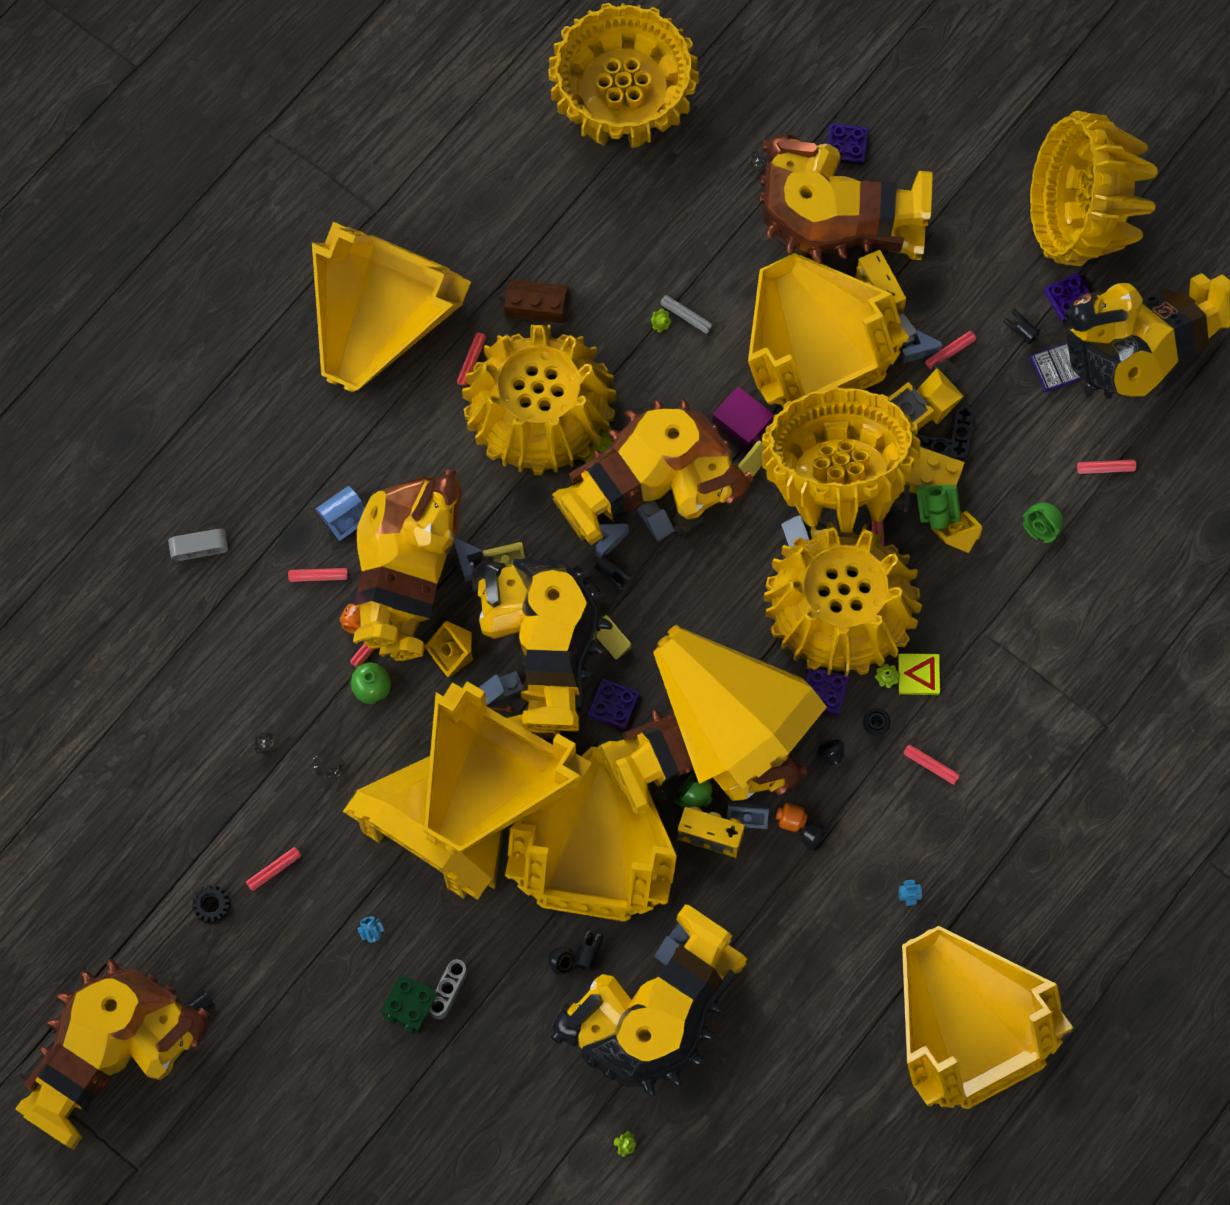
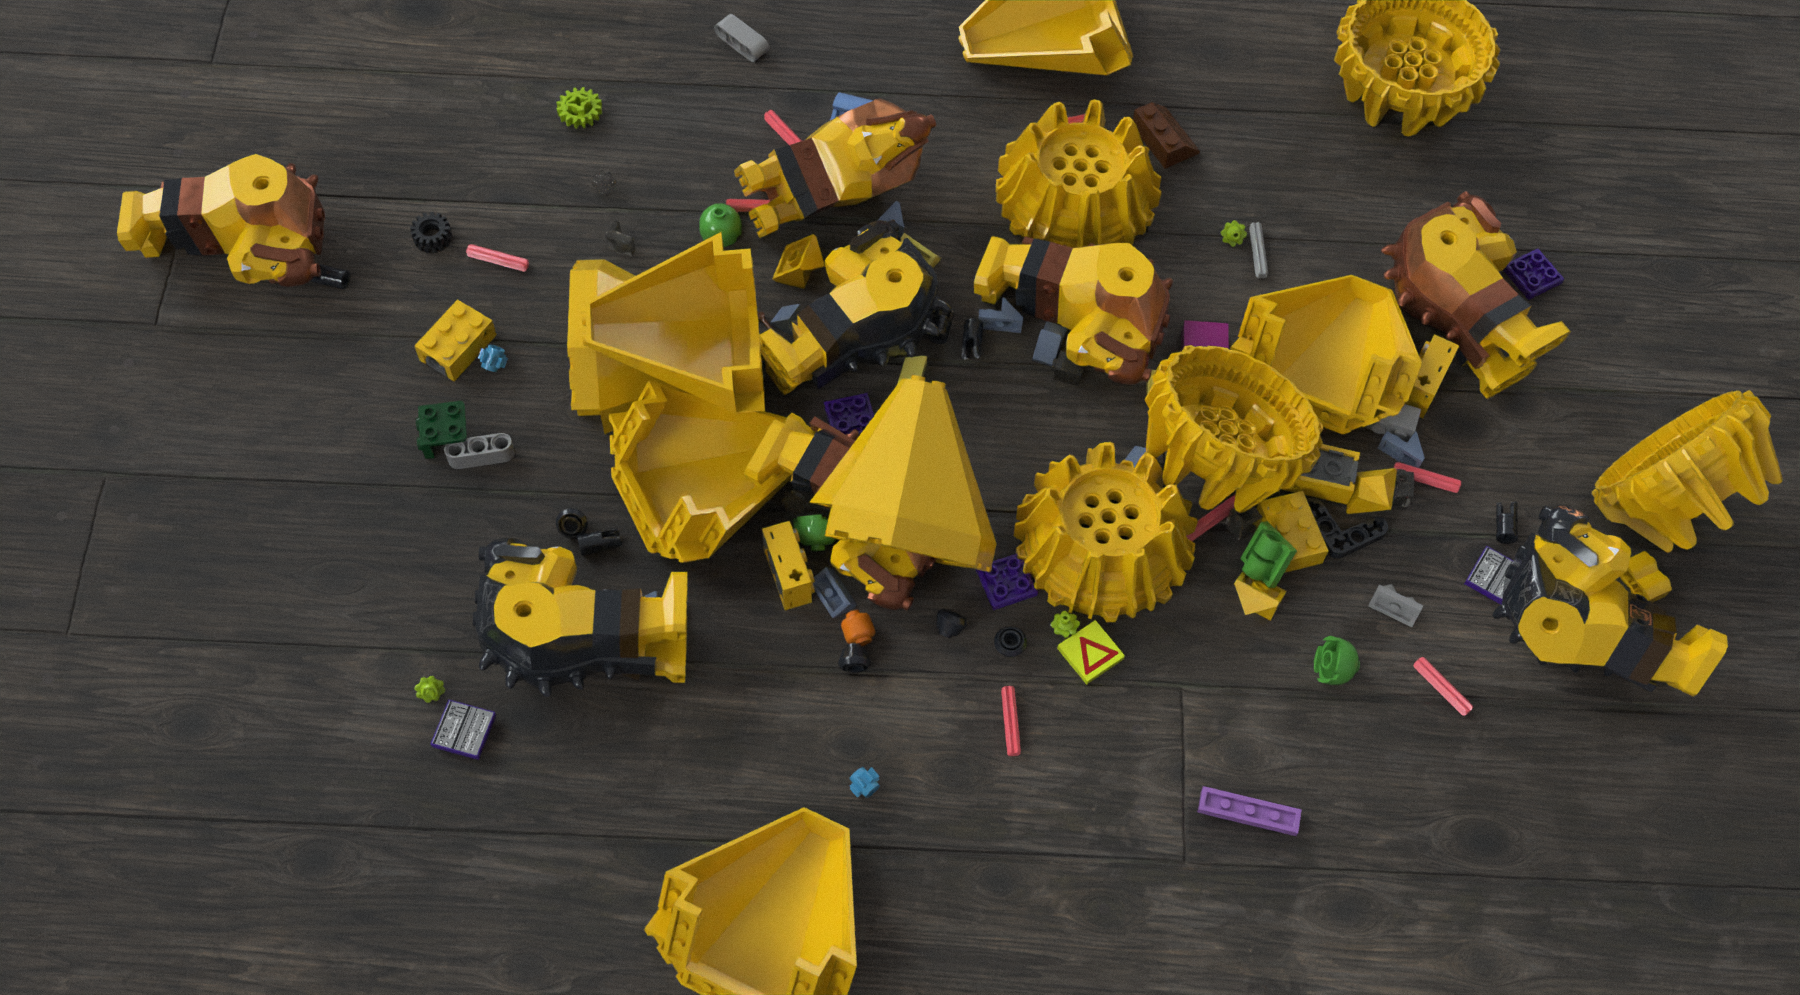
camera: 50 degrees right, 10 degrees down
none -> yellow piece [414,299,497,381]
none -> tile [431,700,496,760]
none -> lime gear [557,87,602,129]
none -> medium lavender plate [1197,786,1302,836]
none -> light grey tile [1368,584,1423,627]
none -> yellow brick [1620,551,1672,603]

